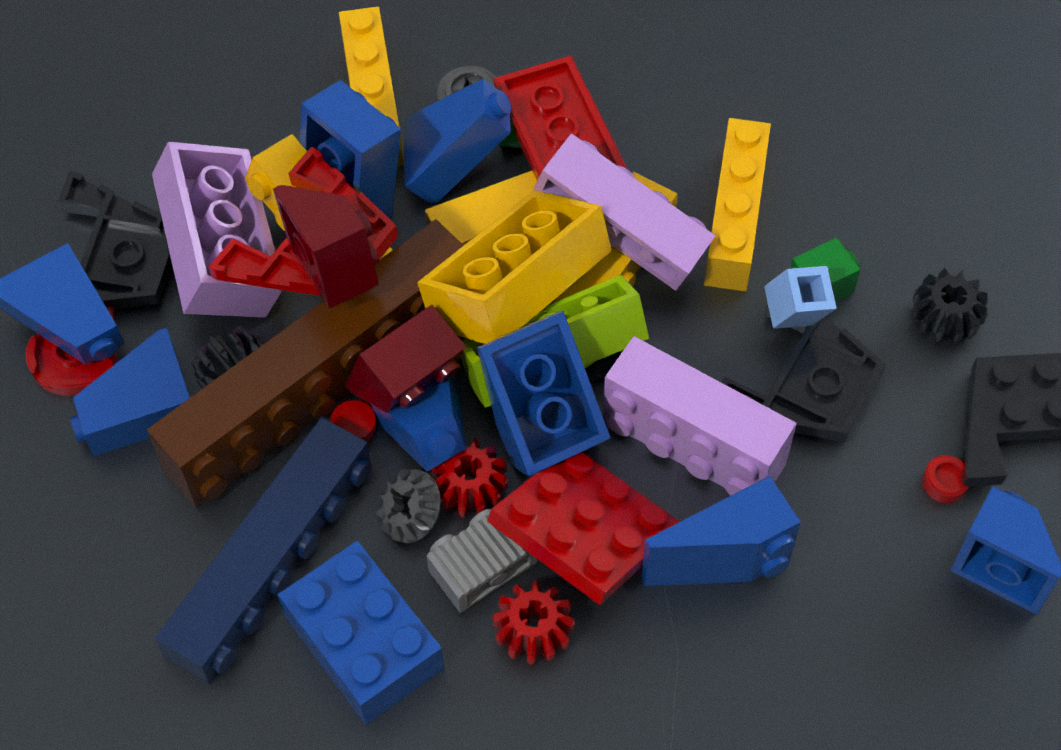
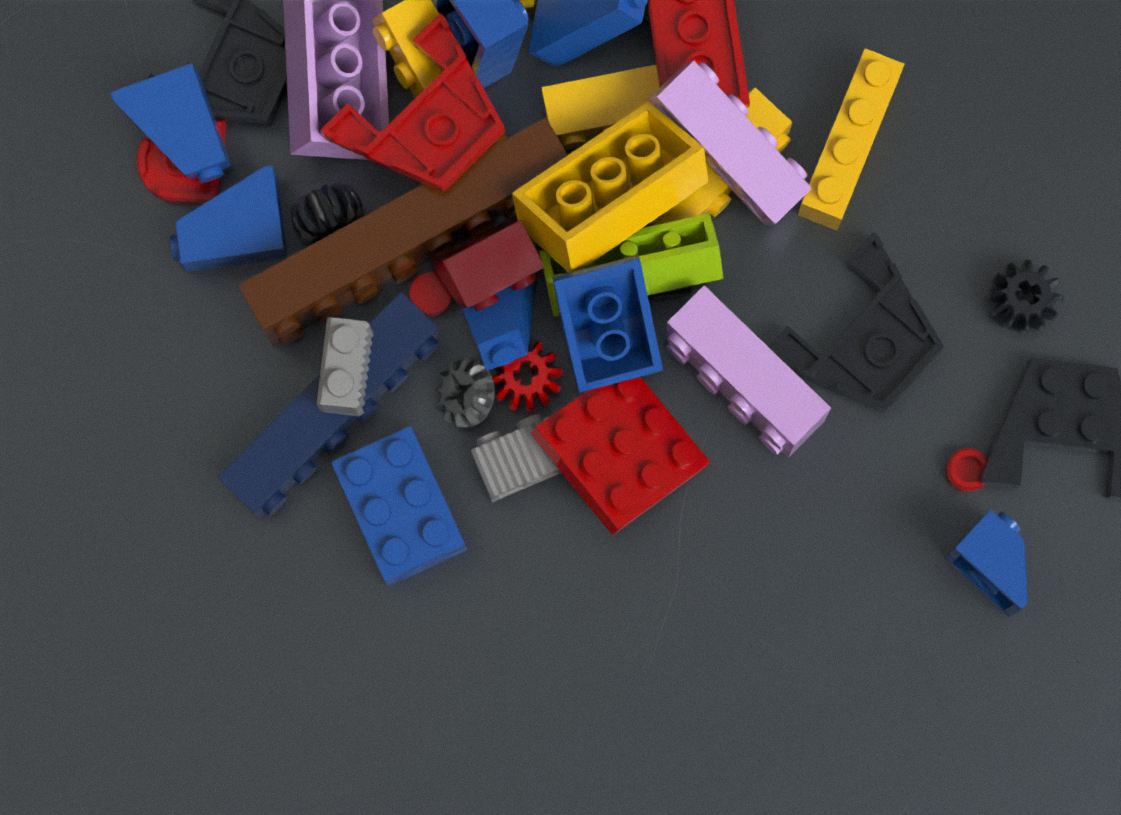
camera: 15 degrees right, 20 degrees up
dark red slope [273,185,380,309] -> none
red gear [493,580,575,666] -> none
blue slope [641,476,801,586] -> none
light blue brick [764,266,837,329] -> none
green brick [790,237,861,302] -> none
none -> light grey brick [316,317,374,416]

